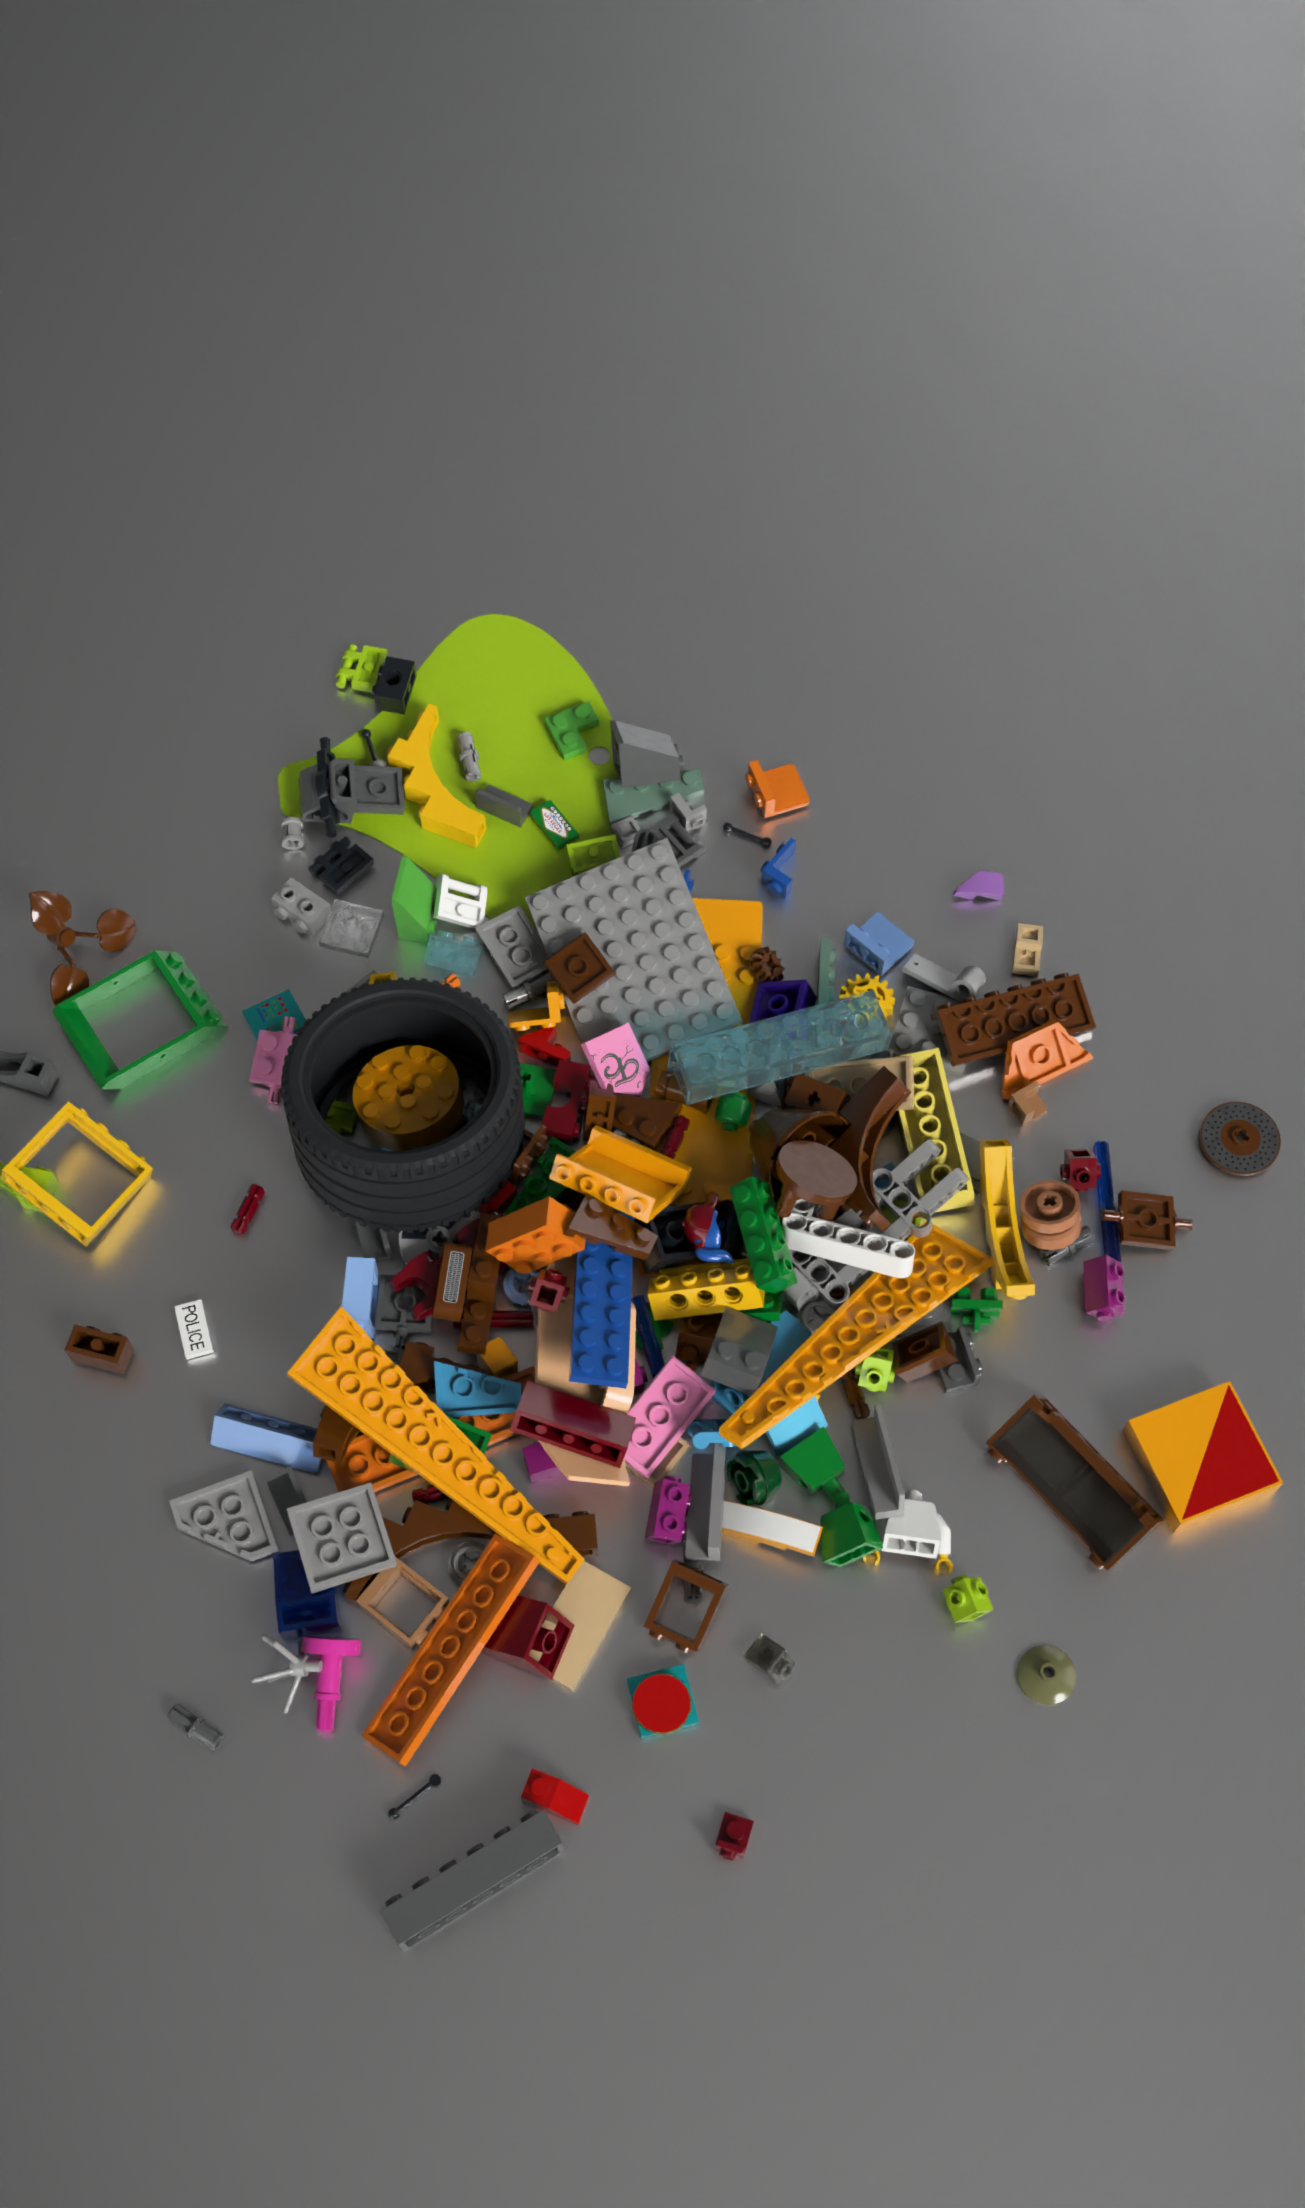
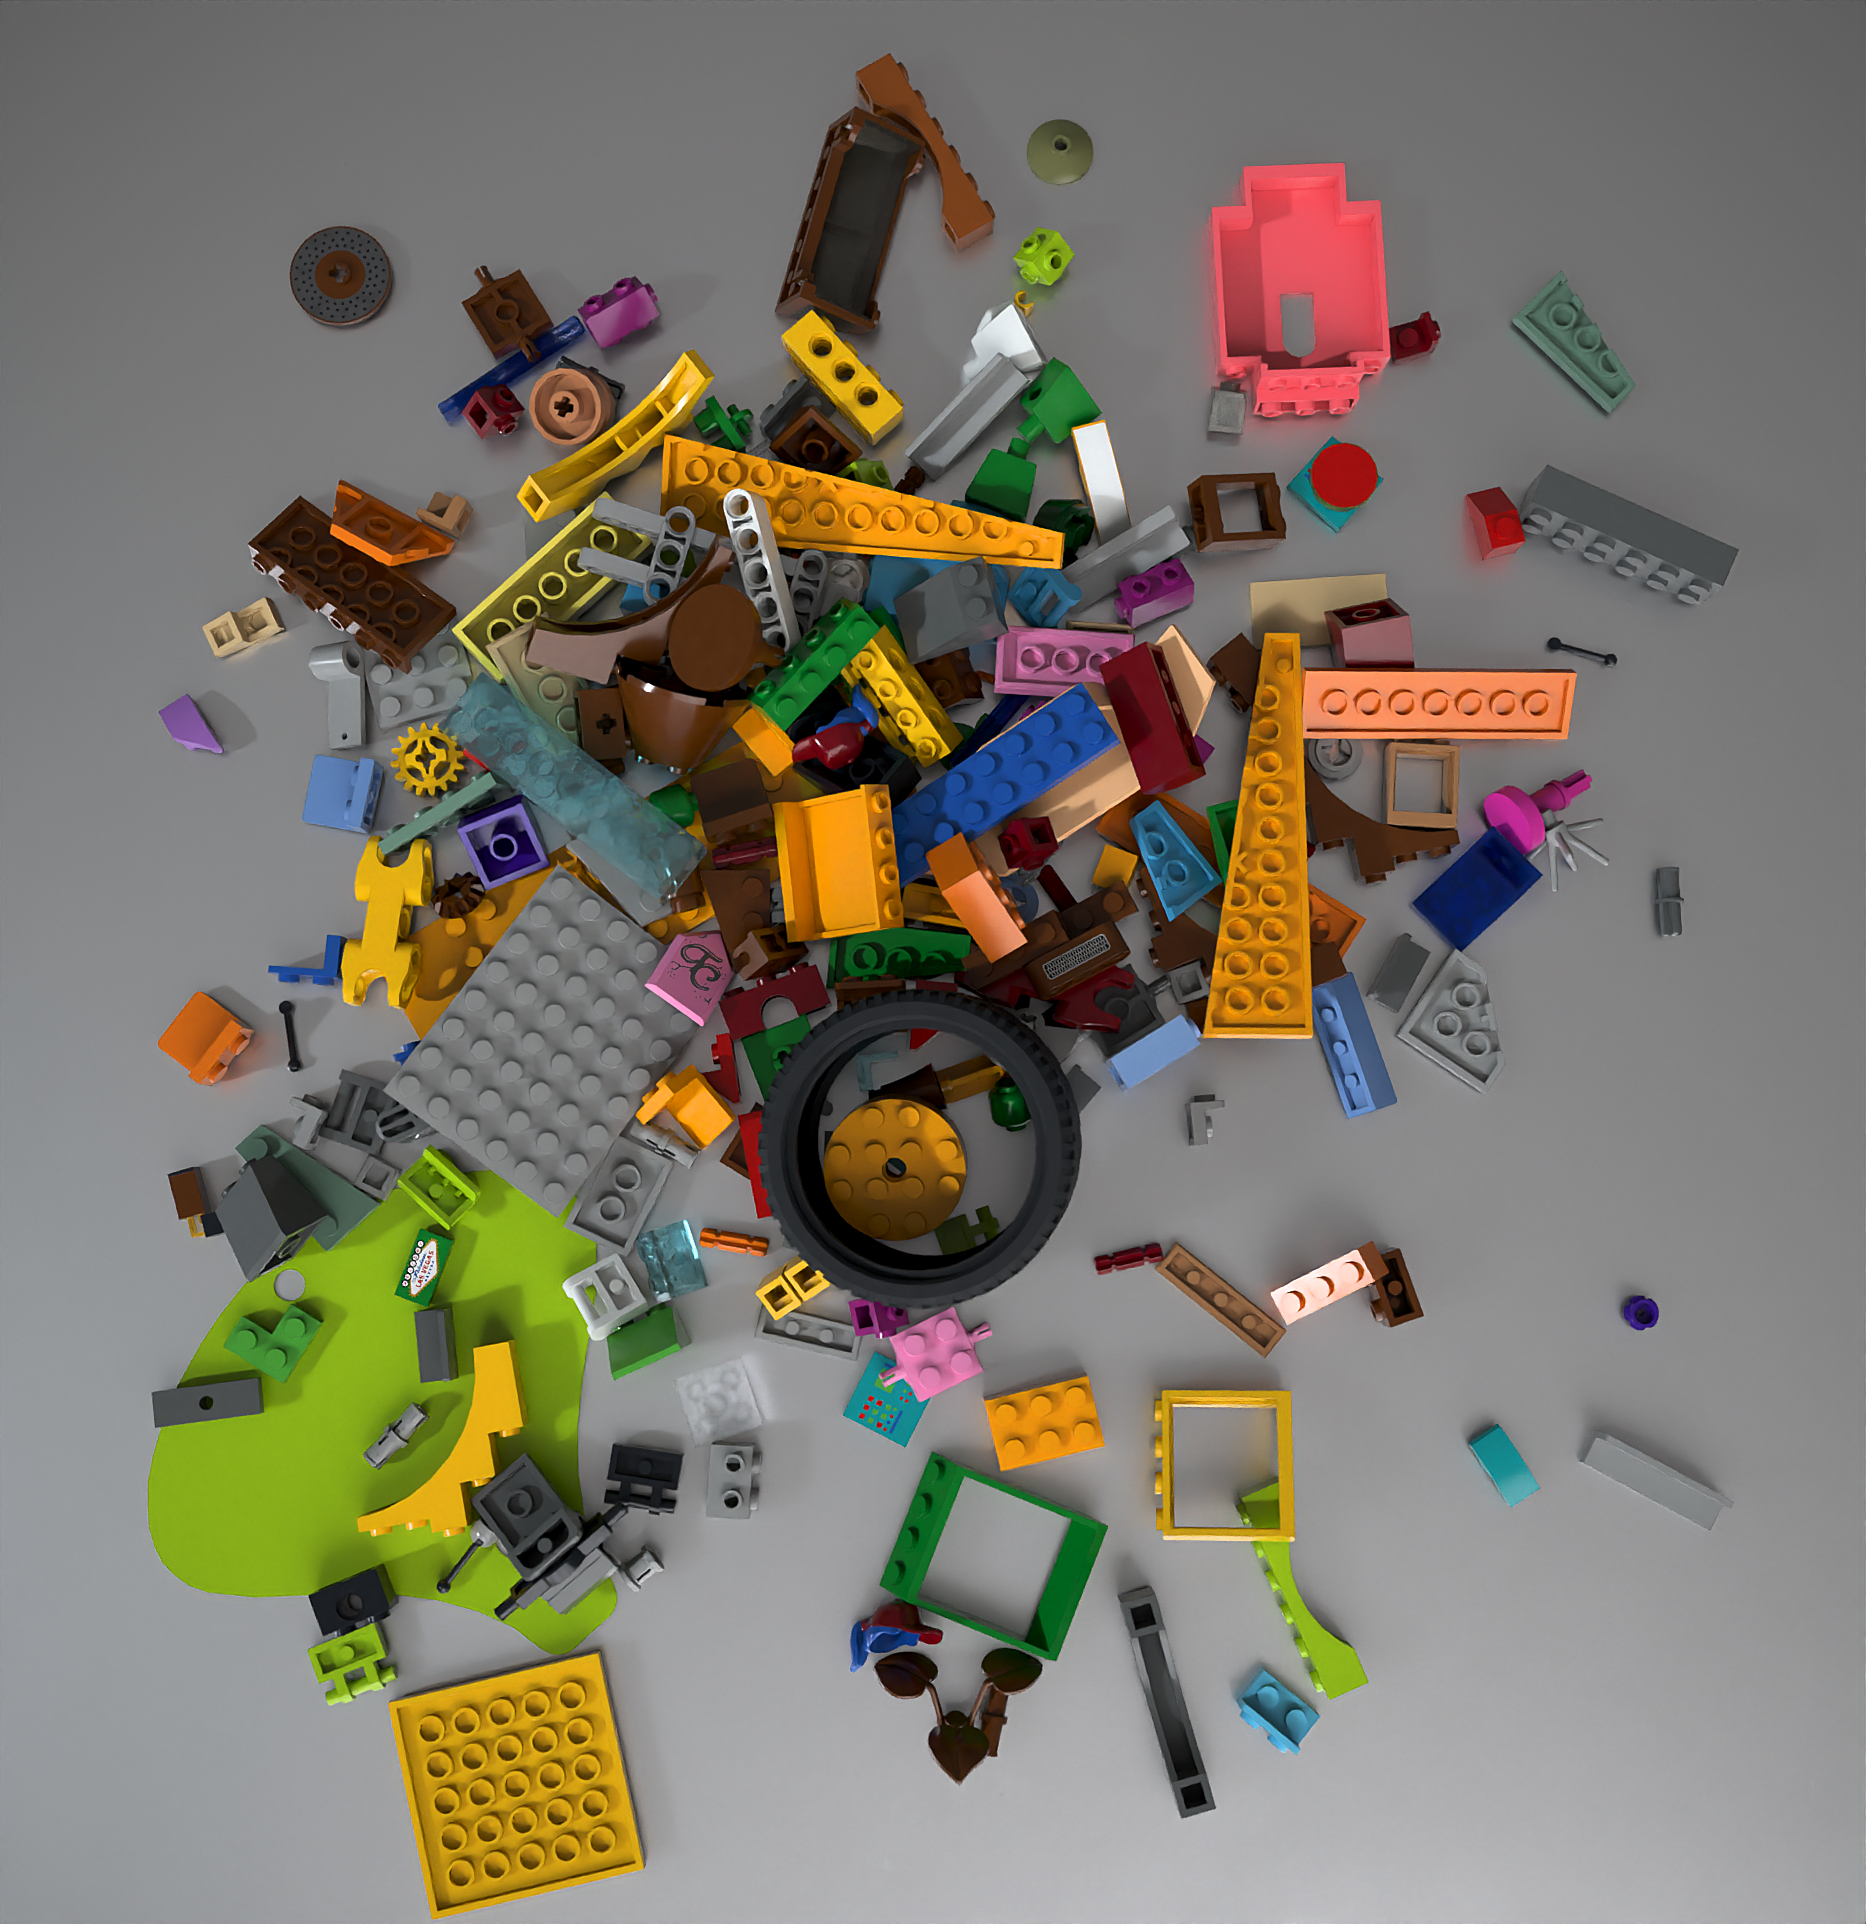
camera: 125 degrees left, 20 degrees up
white tile [174,1299,214,1360] -> none
light grey plate [287,1482,397,1594] -> none
reddish brown plate [543,932,616,1005] -> none
reddish brown wing [564,1193,658,1260] -> none
light orange tile [1122,1381,1283,1533] -> none
none -> dark grey tile [151,1377,264,1428]
none -> reddish brown piece [168,1167,225,1238]
none -> yellow piece [341,835,435,1010]
none -> yellow plate [388,1651,646,1920]
none -> reddish brown bracket [690,758,775,845]
none -> yellow brick [781,310,904,446]
none -> hair [850,1599,943,1672]
none -> dark orange arch [855,53,996,253]
none -> reddish brown pin [979,1685,1009,1757]
none -> light orange brick [983,1373,1105,1471]
none -> medium nougat tile [1154,1241,1287,1358]
none -> light grey bracket [1185,1094,1225,1146]
none -> coral panel [1208,163,1391,417]
none -> arch [1270,1241,1390,1325]
none -> sand green wing [1512,270,1636,413]

